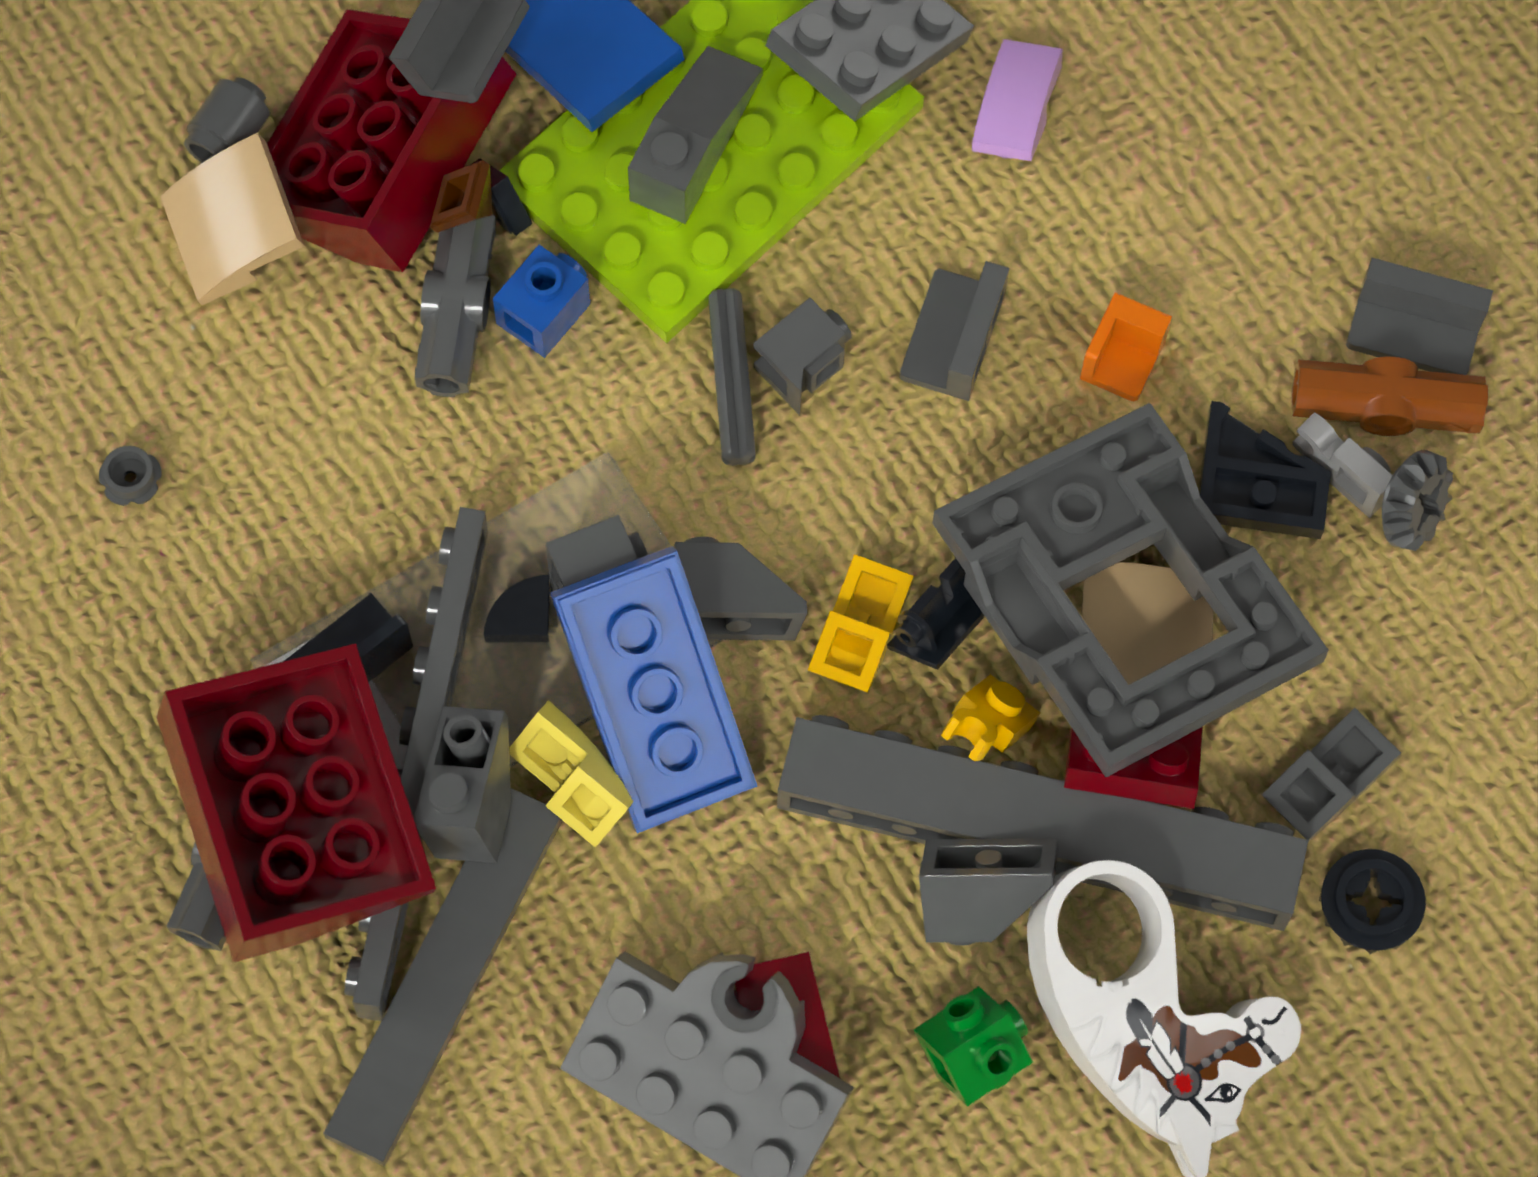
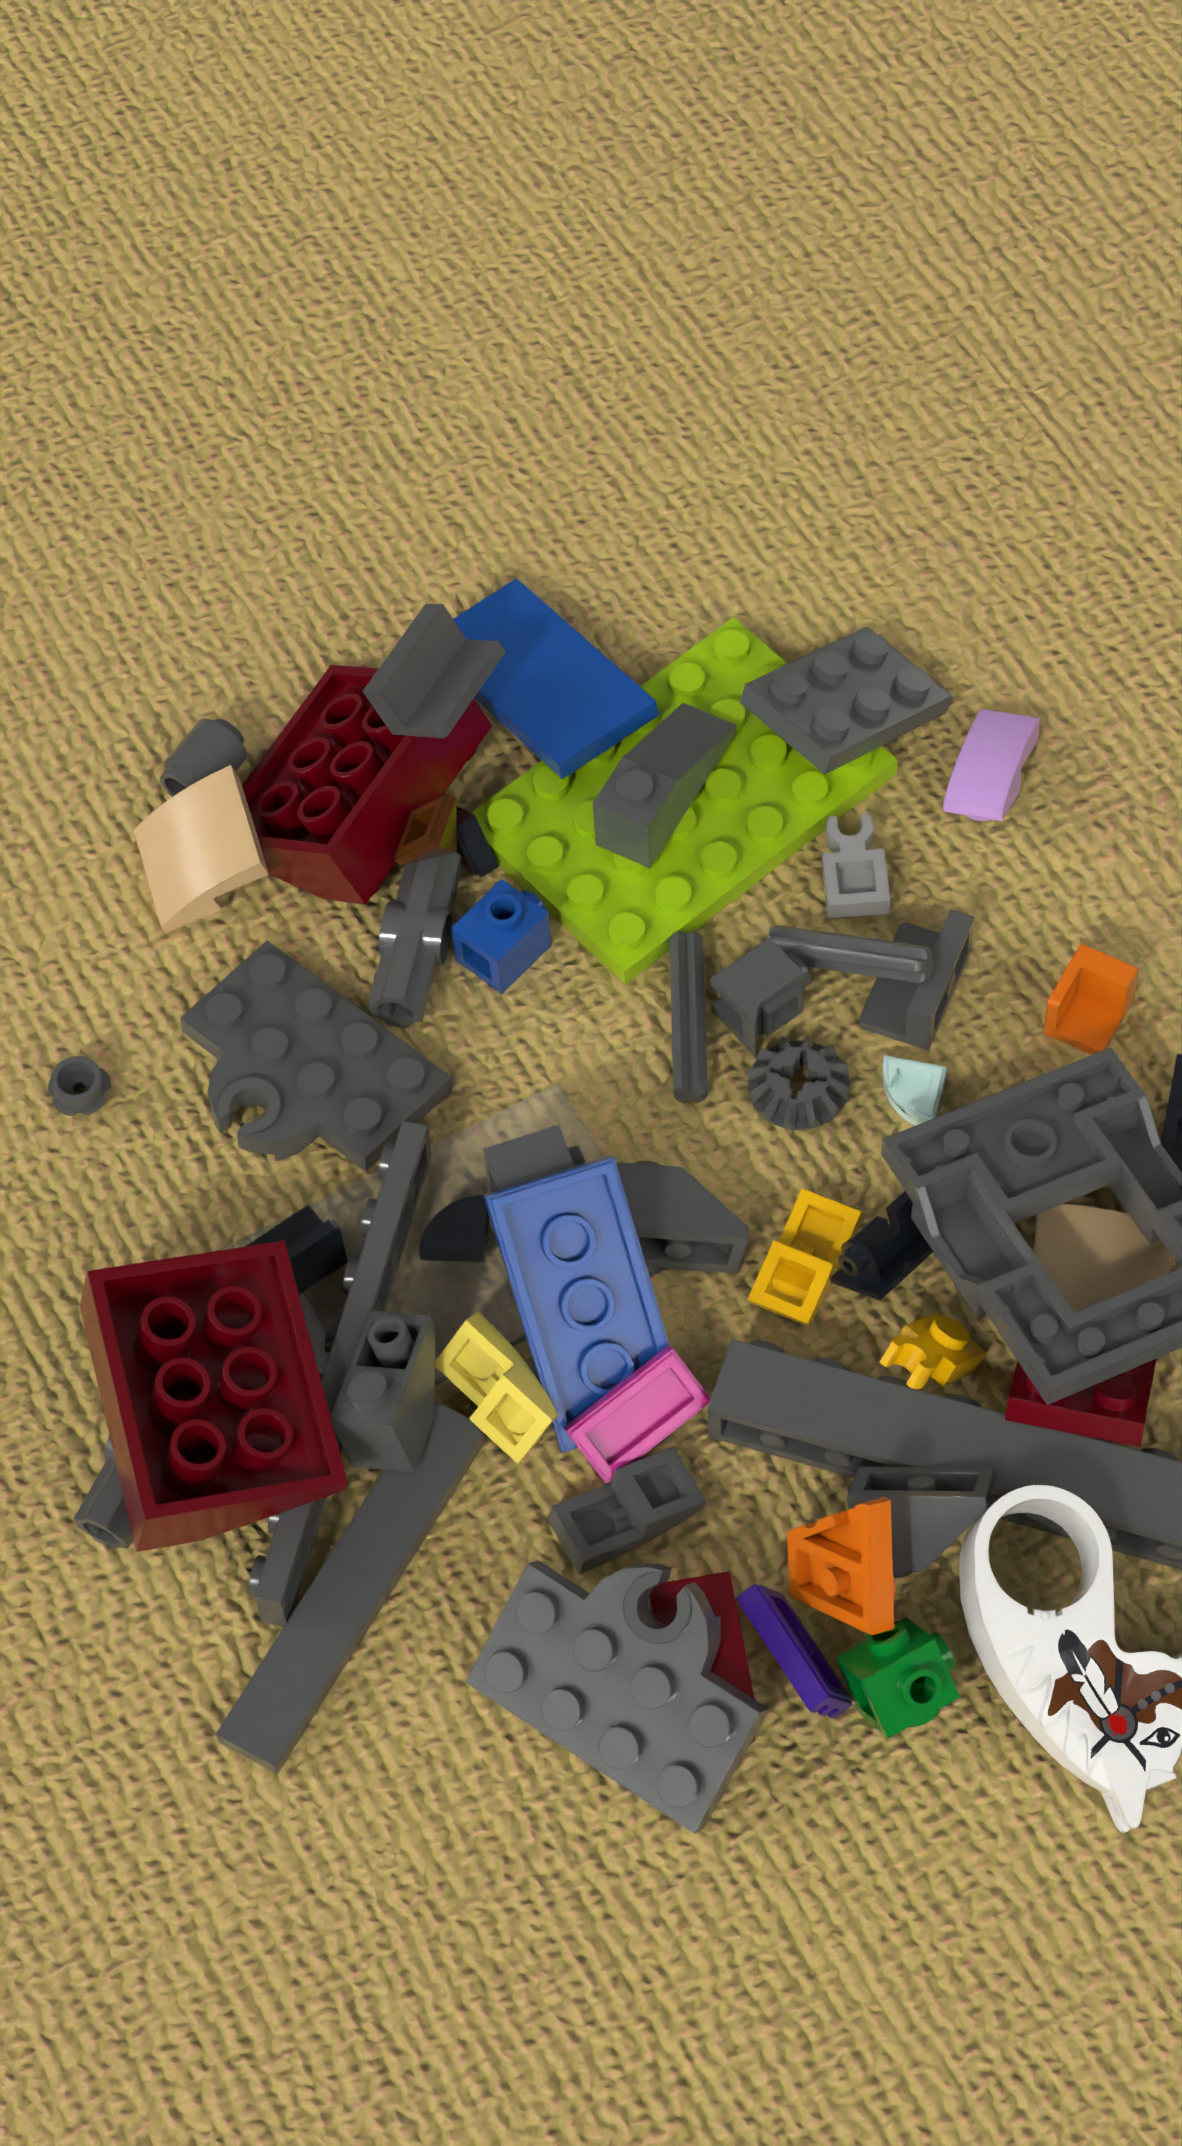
camera: 10 degrees right, 10 degrees down
none -> dark grey plate [180,941,452,1172]
none -> dark grey slope [548,1447,706,1575]
none -> dark pink tile [563,1345,711,1484]
none -> dark purple tile [736,1584,853,1719]
none -> dark grey gear [748,1035,850,1130]
none -> dark grey axle [763,925,936,984]
none -> orange wing [787,1497,896,1635]
none -> light grey plate [822,813,890,919]
none -> light aqua tile [883,1055,947,1126]

